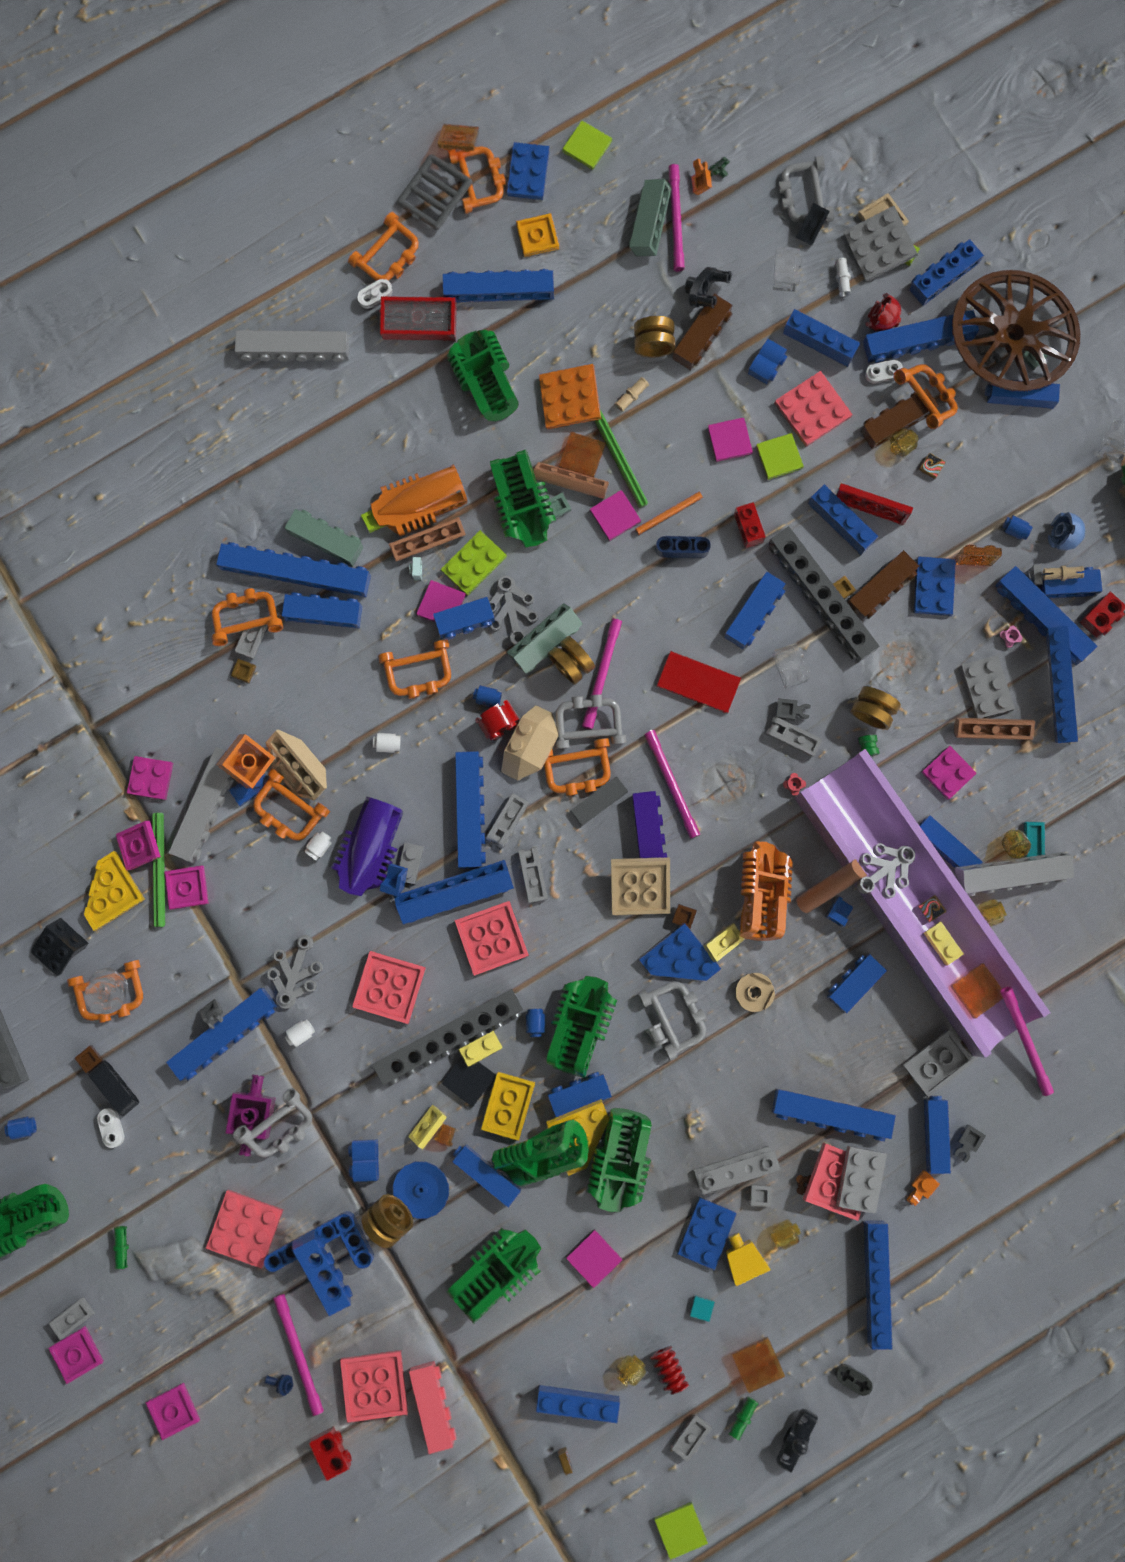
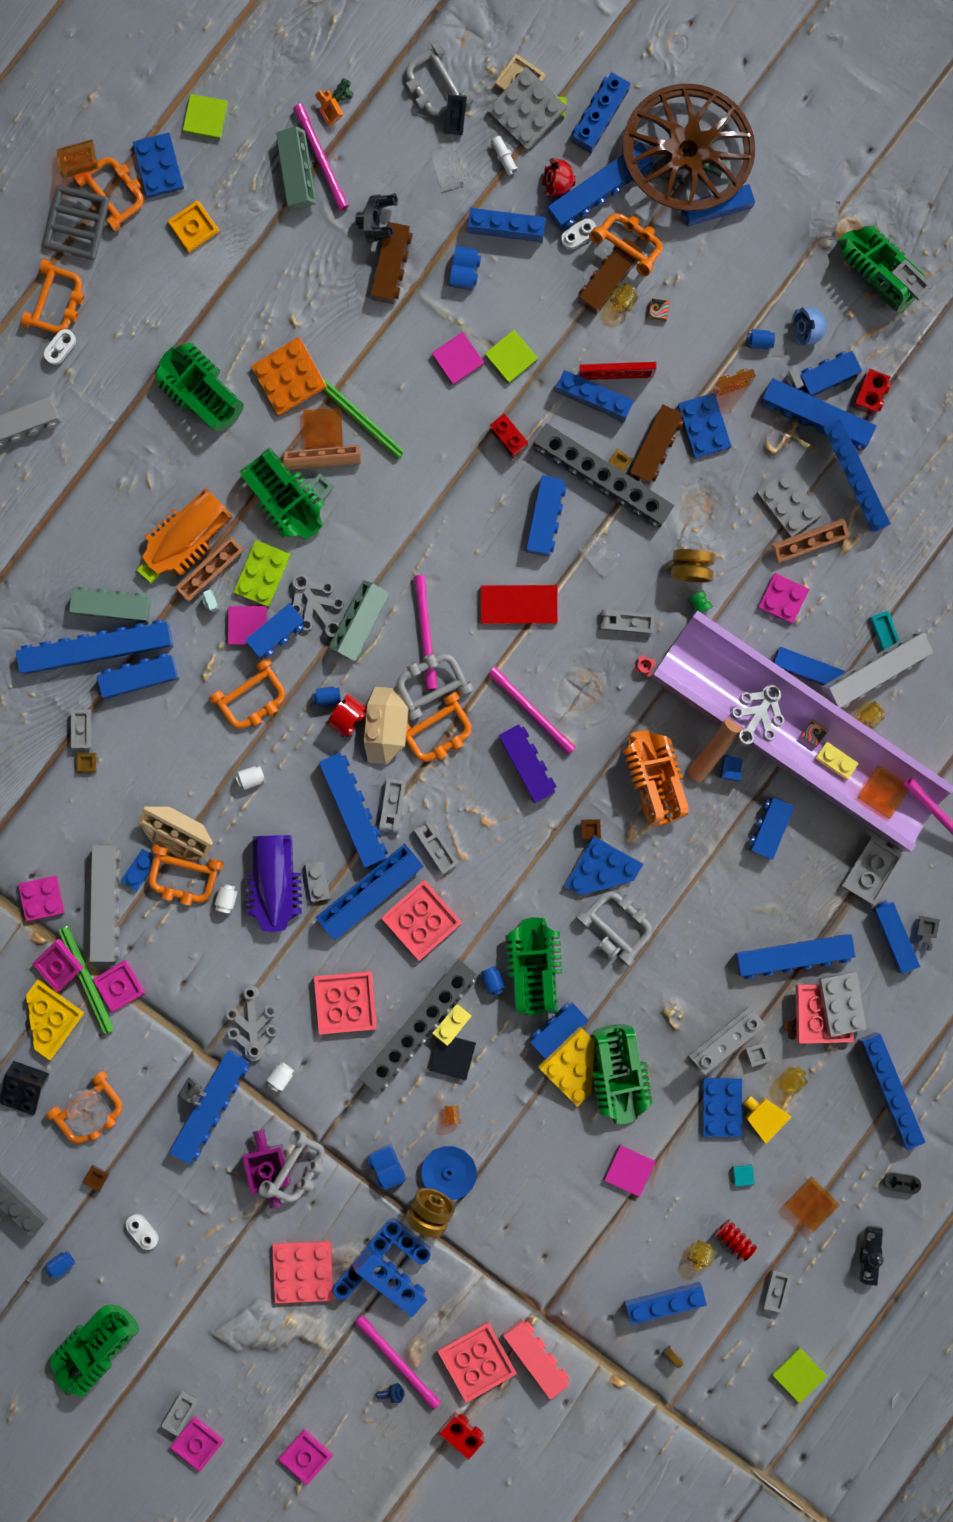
camera: 25 degrees left, 5 degrees up
black beam [88,1060,140,1117] -> none
green pin [112,1226,129,1269] -> none
orange bar [212,588,283,646] -> none
orange brick [216,734,275,789] -> none
brick [380,296,457,341] -> none
blue panel [380,863,408,897] -> none
light yellow plate [408,1105,447,1149] -> none
blue brick [443,269,554,303] -> none
green connector [446,1228,542,1324] -> none
blue brick [453,1144,521,1207] -> none
yellow plate [481,1072,536,1141] -> none
green connector [491,1120,588,1186] -> none
pearl gold wheel [548,636,595,685] -> none
dark grey tile [571,776,628,826] -> none
dark pink tile [590,490,641,541] -> none
tan plate [611,857,670,915] -> none
tan pin [615,377,649,412] -> none
pearl gold wheel [634,316,675,358] -> none
orange bar [635,492,703,535] -> none
dark blue beam [655,536,711,558] -> none
light yellow plate [703,924,745,962] -> none
green pin [728,1396,759,1441] -> none
tan plate [735,973,775,1012] -> none
coral plate [774,371,853,447] -> none
dark grey plate [776,698,811,720] -> none
orange plate [906,1170,940,1206] -> none
bright pink plate [1000,626,1023,648] -> none
clear yellow head [1002,830,1031,858] -> none
tan pin [1042,566,1084,581] -> none

